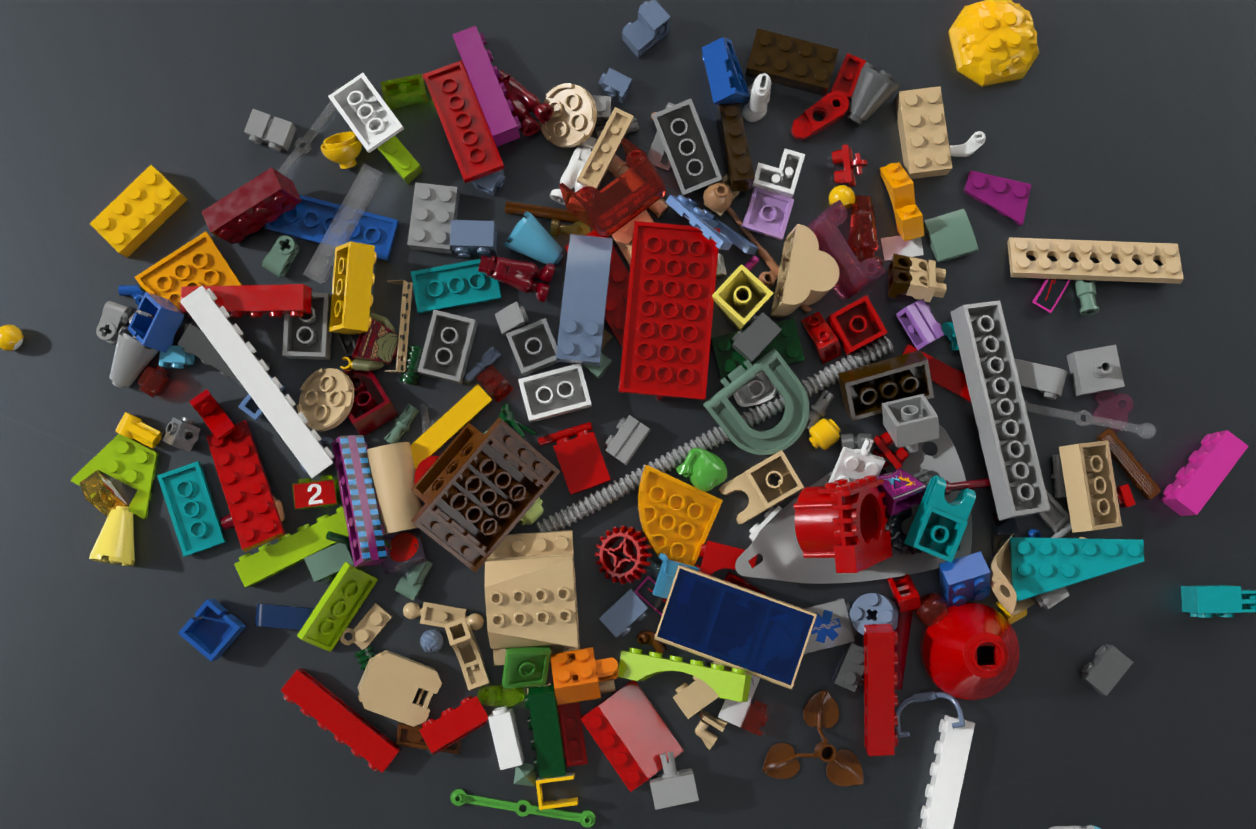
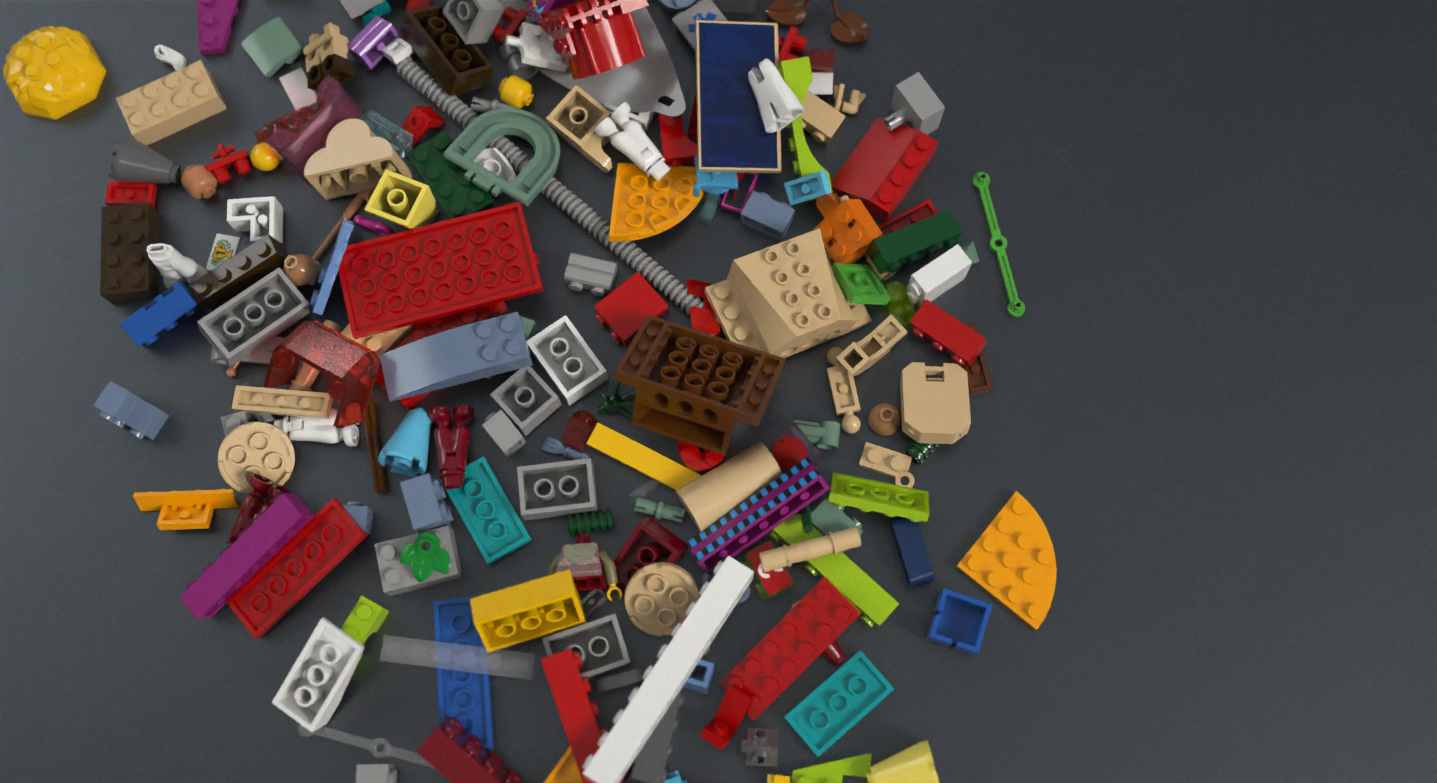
camera: 110 degrees left, 10 degrees down
sand green piece [262,235,300,278] -> none
red brick [280,668,402,773] -> none
yellow piece [320,131,363,169] -> none
clear neon green brick [380,73,429,109] -> none
tan piece [385,280,413,374] -> none
sand blue piece [420,629,443,653] -> none
yellow piece [536,771,579,810] -> none
red piece [538,422,593,446] -> none
clear yellow leg [550,219,590,237] -> none
red gear [594,526,653,584] -> none
sand blue brick [598,68,632,104] -> none
reddish brown arm [637,630,668,653] -> none
bright green piece [676,448,728,491] -> none
dark grey brick [732,312,782,363] -> none
lavender plate [741,186,794,241] -> none
red piece [791,91,849,140] -> none
red brick [826,295,888,356] -> none
light orange arch [879,162,924,242] -> none
none -> light orange bracket [133,489,239,530]
none -> nougat head [181,164,217,199]
none -> sticker [206,233,240,270]
none -> clear light blue plate [360,110,413,159]
none -> white tile [381,38,414,66]
none -> green plate [400,532,450,582]
none -> white piece [594,102,671,182]
none -> light grey beam [596,668,645,694]
none -> red piece [687,279,720,336]
none -> white piece [748,58,805,133]
none -> tan piece [759,526,861,572]
none -> red hips [778,26,807,64]
none -> medium azure slope [784,170,832,206]
none -> medium nougat brick [868,403,901,436]
none -> light orange plate [956,491,1056,631]

